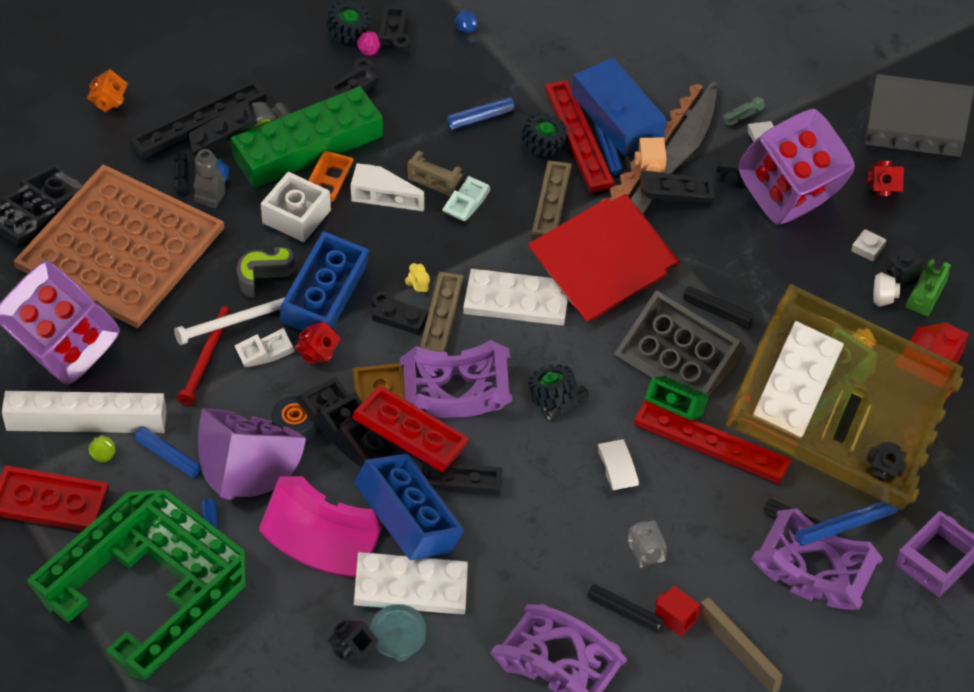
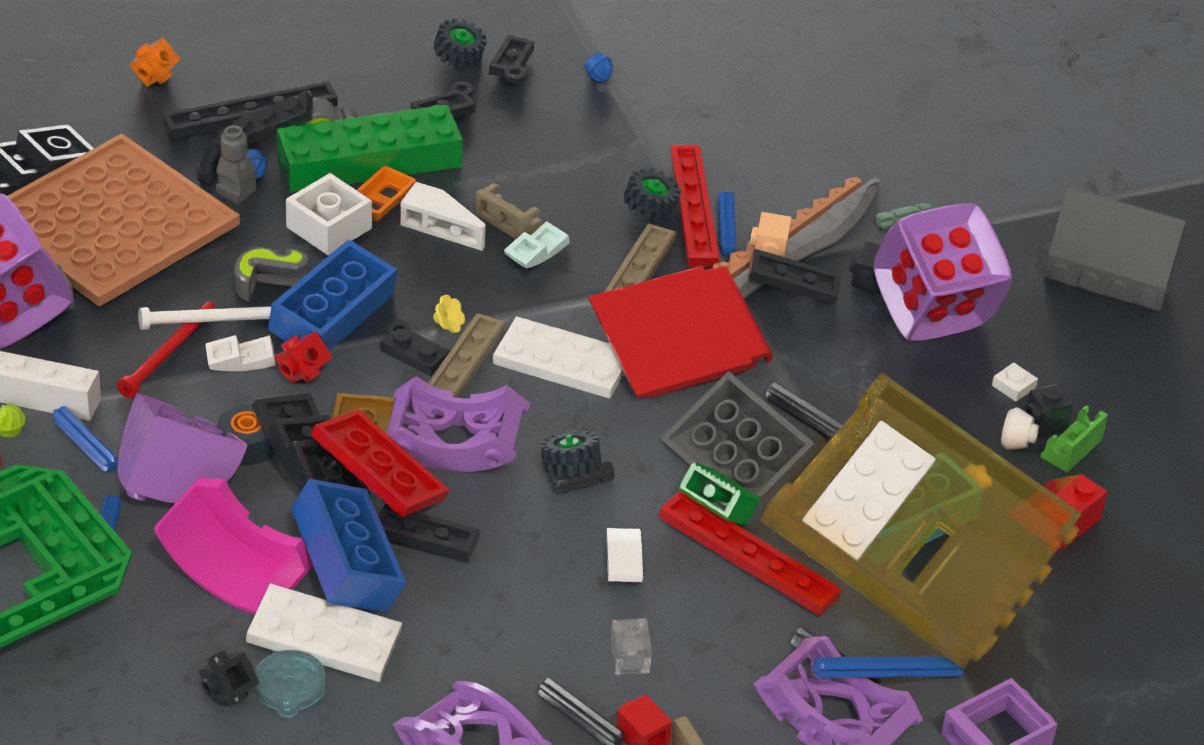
camera: 10 degrees right, 10 degrees down
dark pink plate [357,31,380,55] -> none
blue axle [447,97,515,129] -> none
blue brick [572,58,666,156] -> none
black brick [865,441,907,483] -> none
red brick [866,161,904,196] -> none

